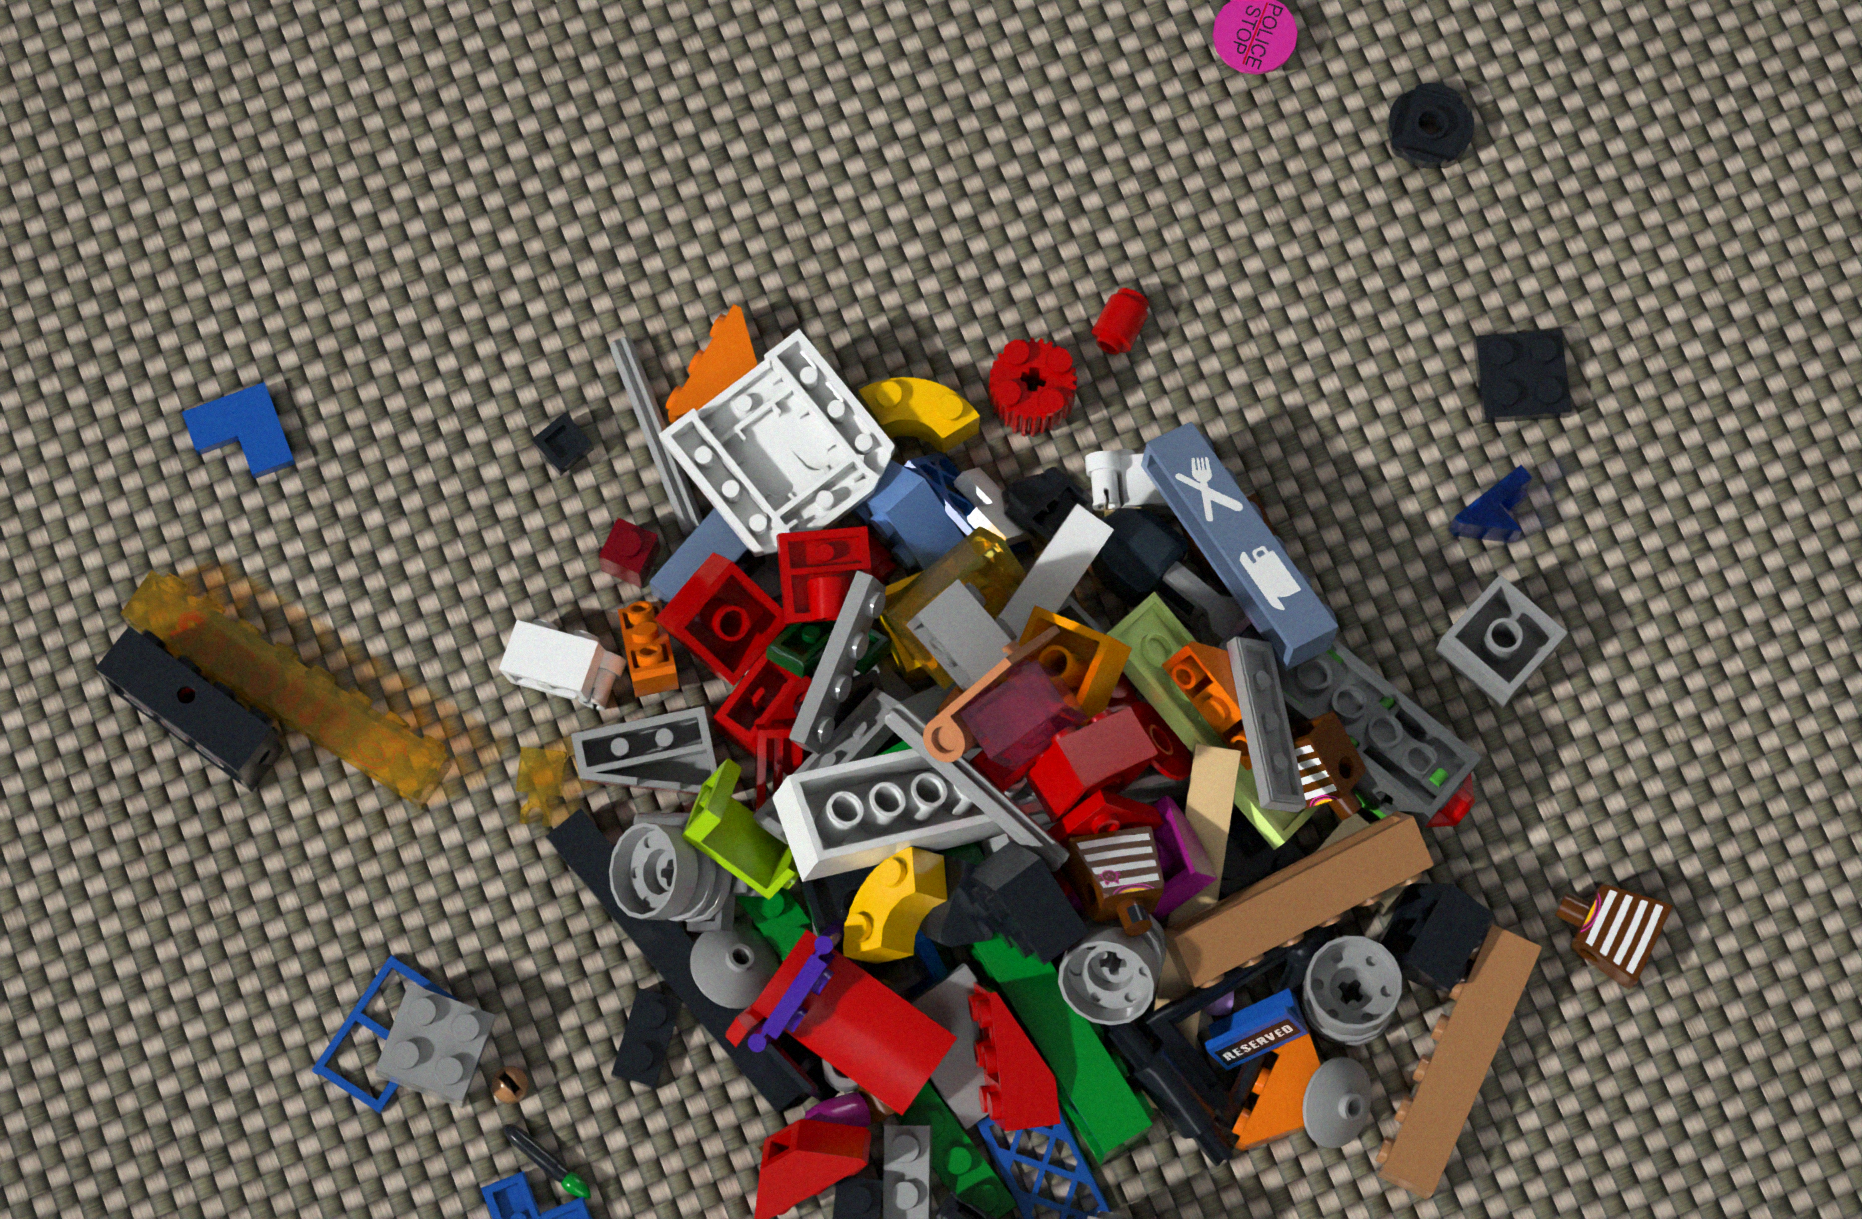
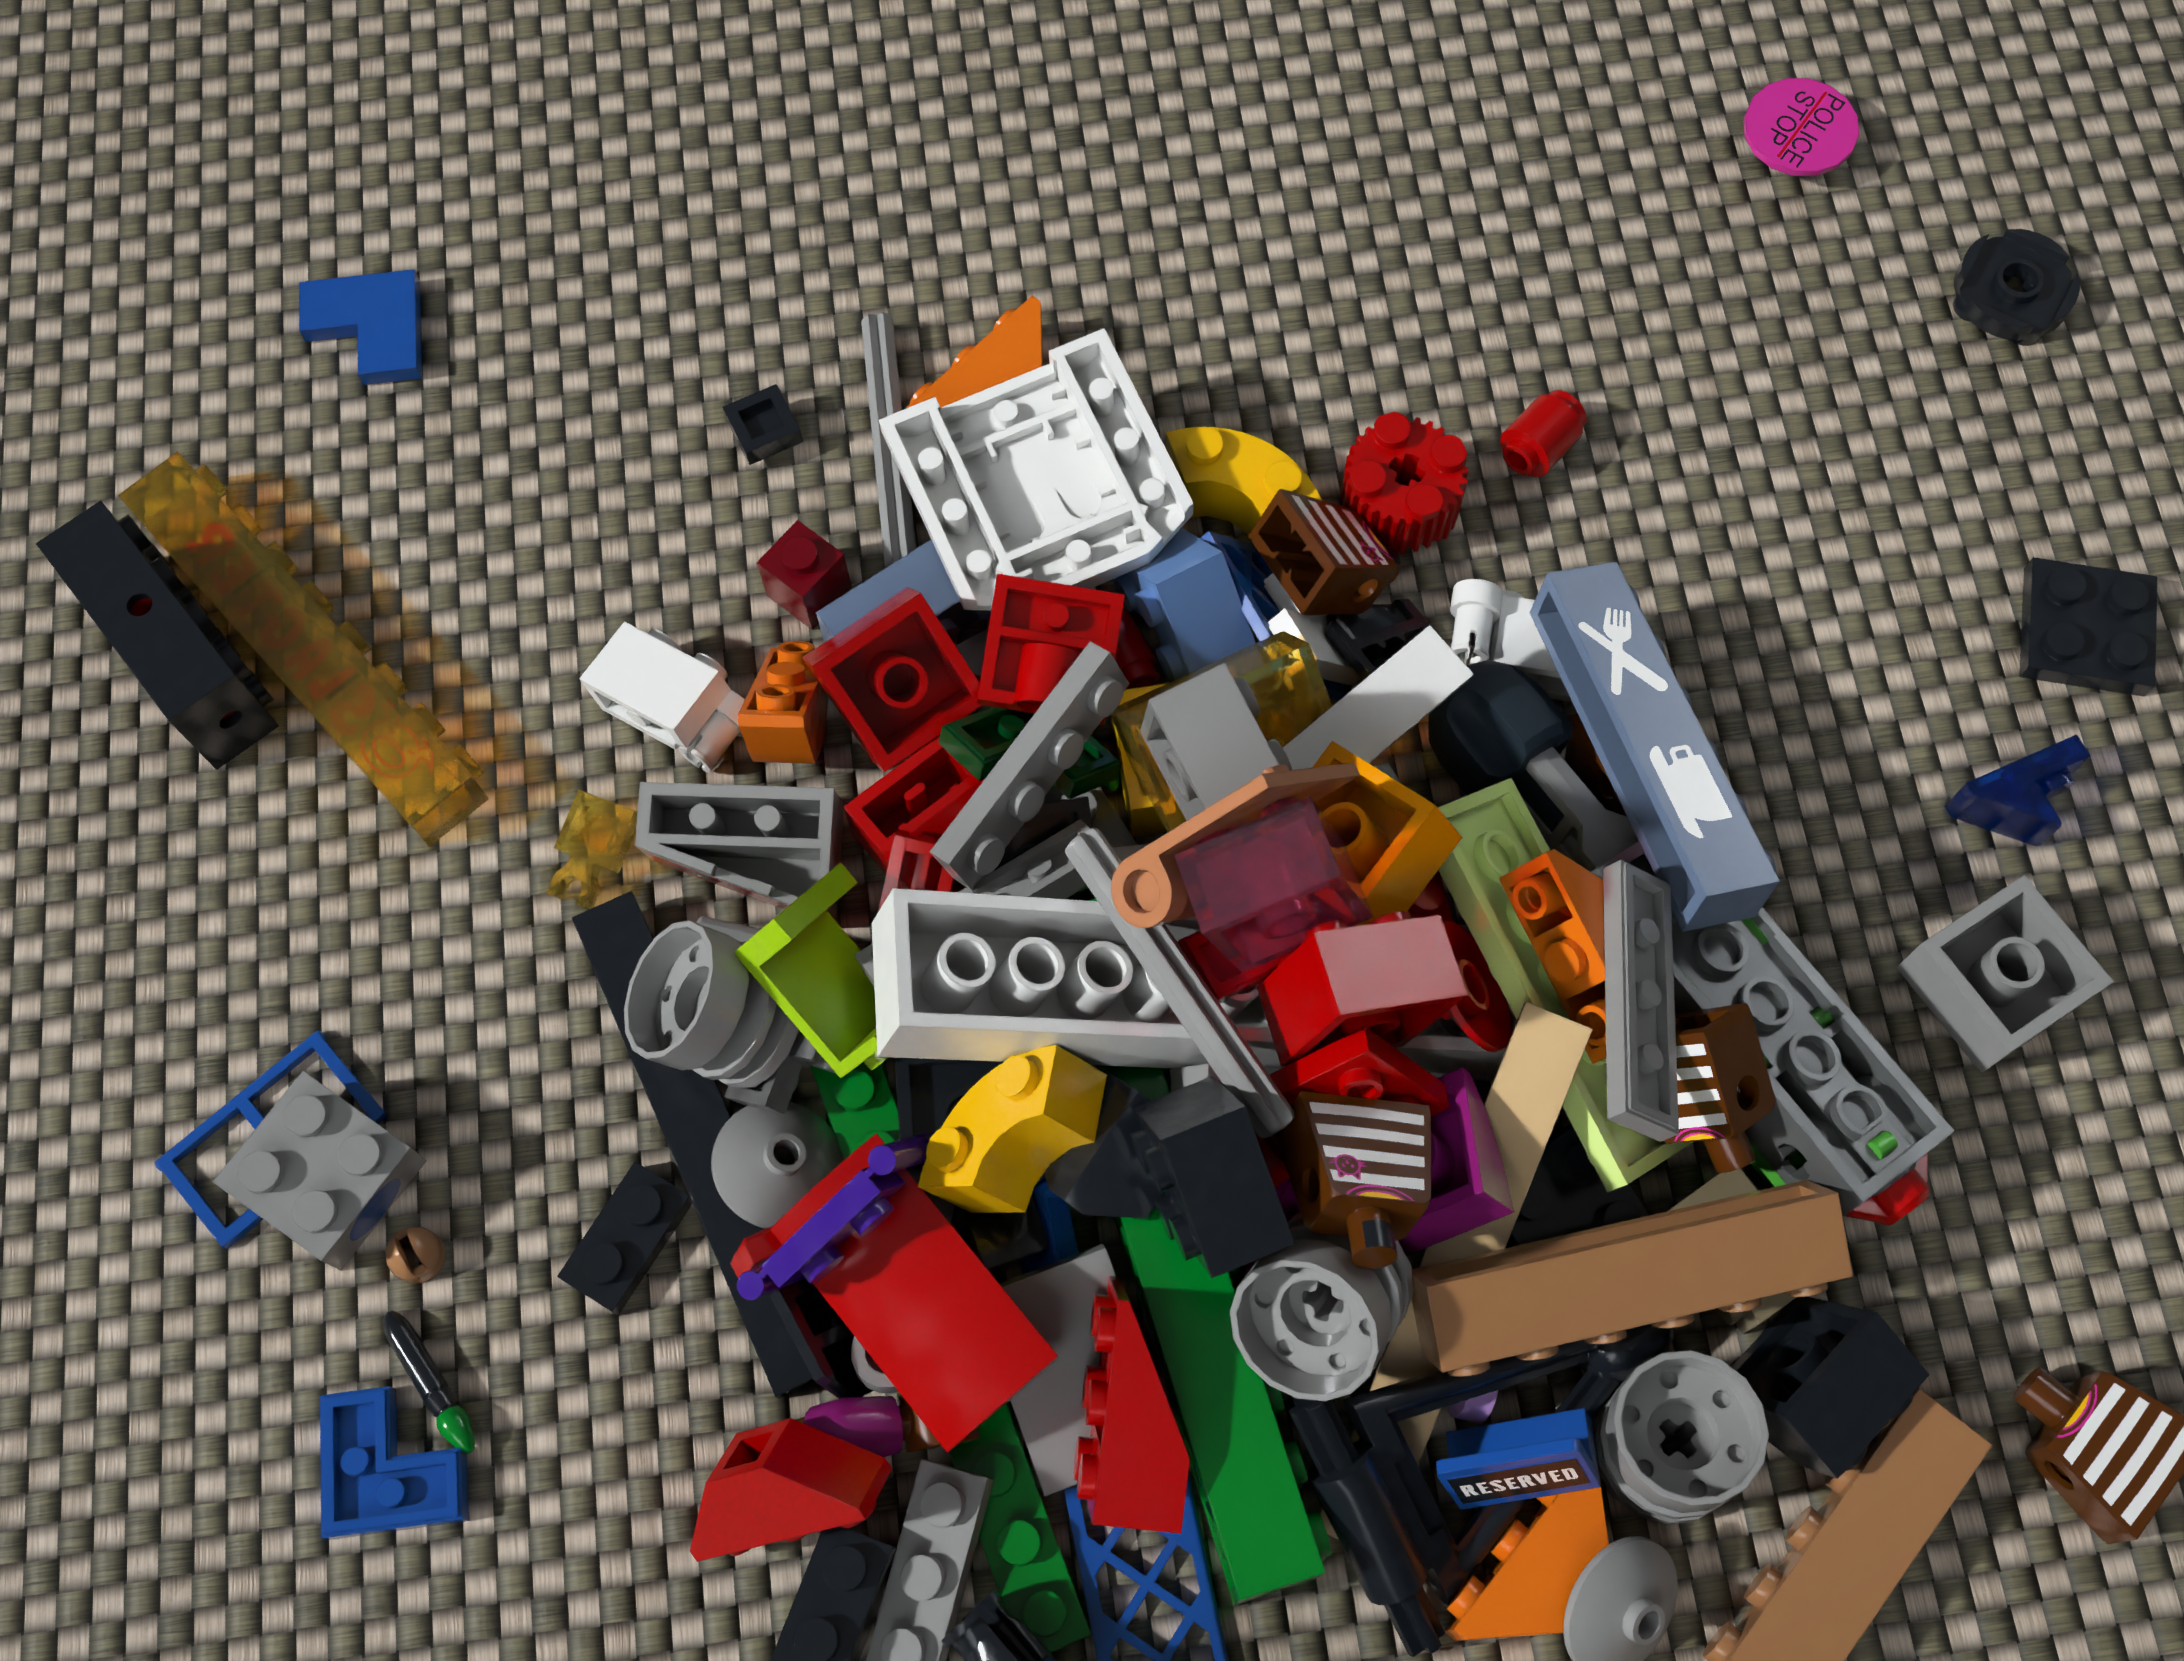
camera: 20 degrees right, 5 degrees down
none -> reddish brown torso [1248,489,1401,616]

